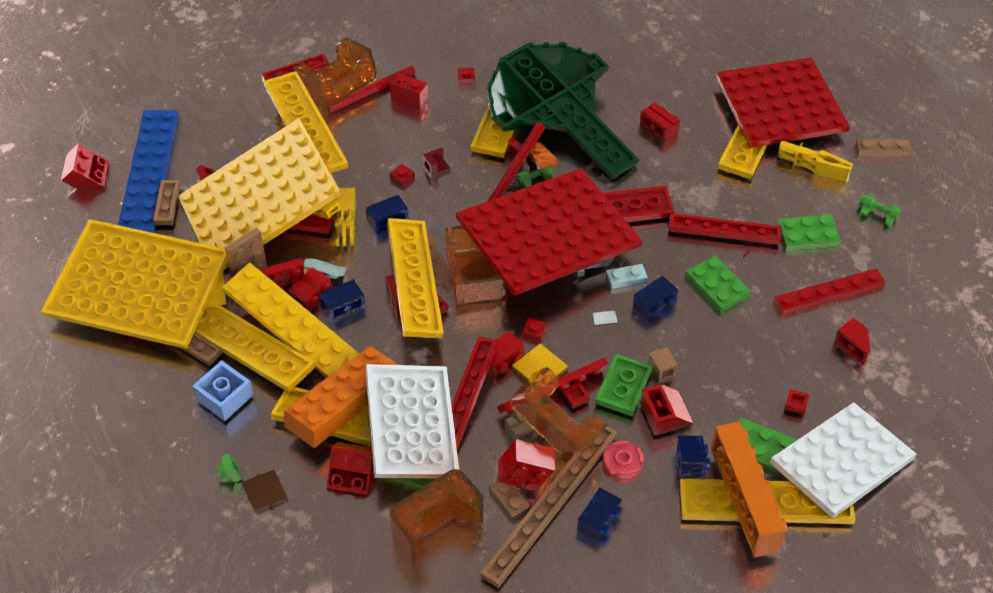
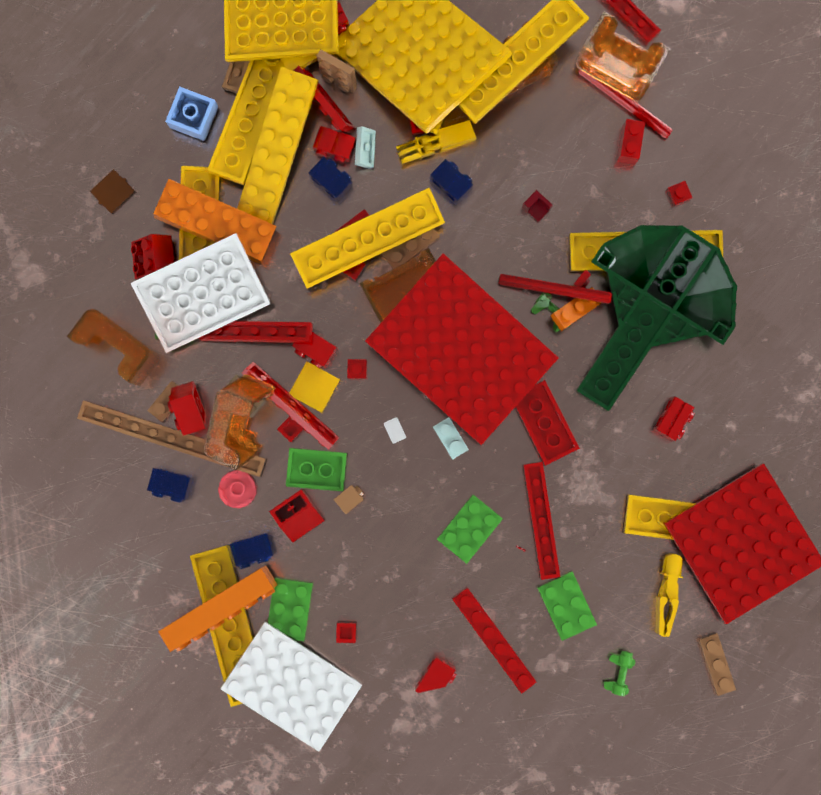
camera: 75 degrees right, 35 degrees up
bright green tile [215,454,242,483] -> none
red plate [389,163,415,186] -> none
clear blue brick [633,276,678,320] -> none

